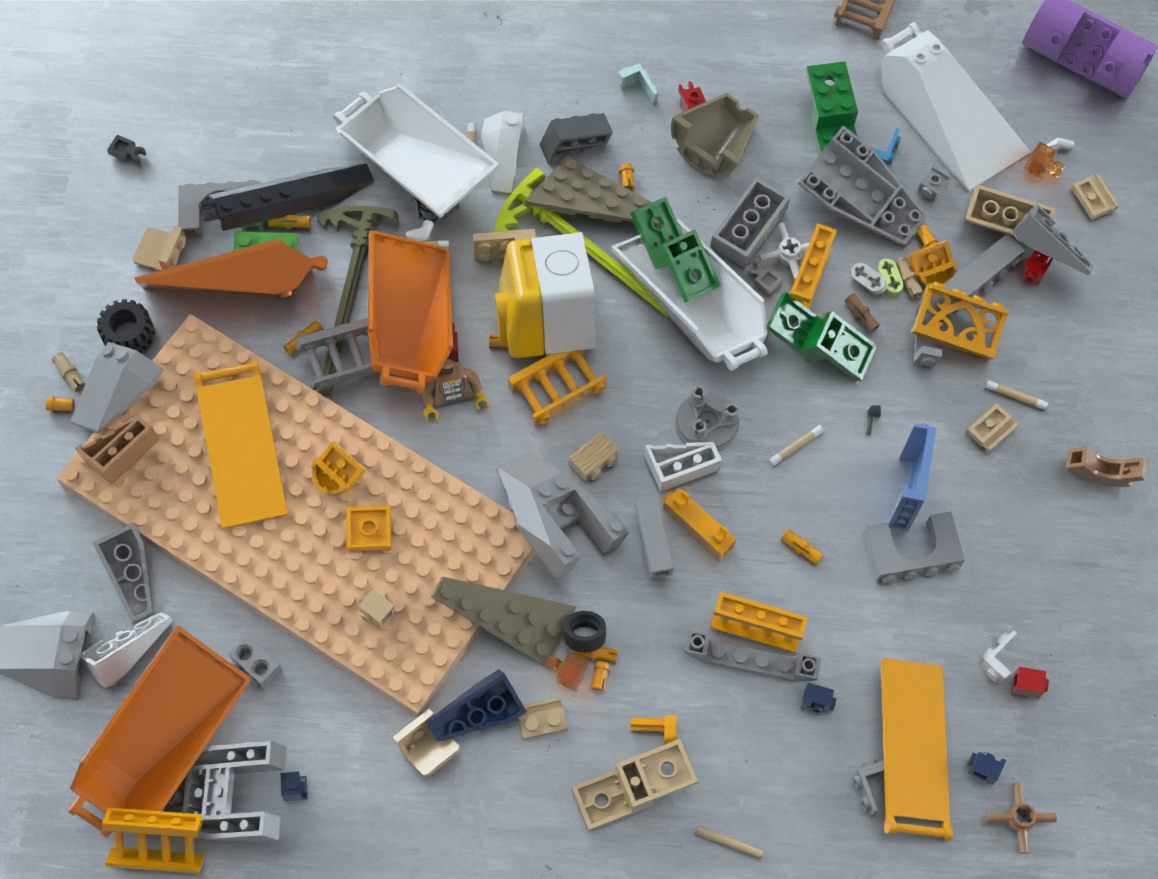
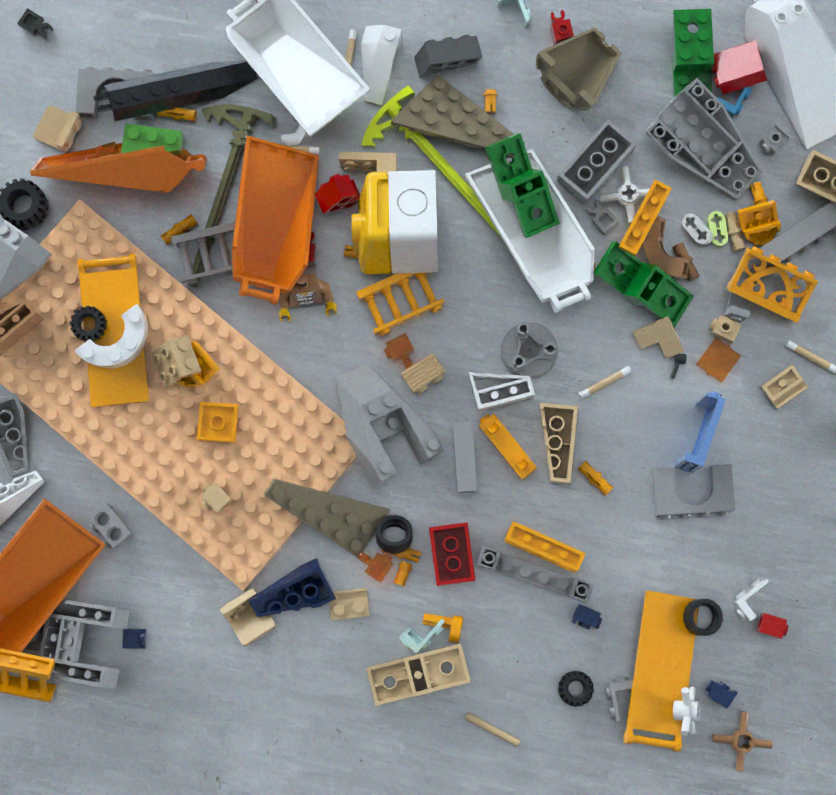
camera: 15 degrees right, 15 degrees up
none -> black tyre [70,306,107,342]
none -> white brick [75,304,148,369]
none -> tan bracket [152,335,201,388]
none -> red brick [314,174,360,214]
none -> clear orange brick [384,333,415,370]
none -> light aqua bracket [399,619,445,653]
none -> red brick [429,522,476,586]
none -> tan wedge [540,403,579,485]
none -> black tyre [558,671,594,707]
none -> tan tile [633,316,684,359]
none -> medium nougat arch [643,216,689,279]
none -> white bar [673,687,700,736]
none -> black tyre [683,599,723,636]
none -> clear orange piece [696,337,741,383]
none -> tan brick [710,315,742,345]
none -> brick [712,40,767,94]

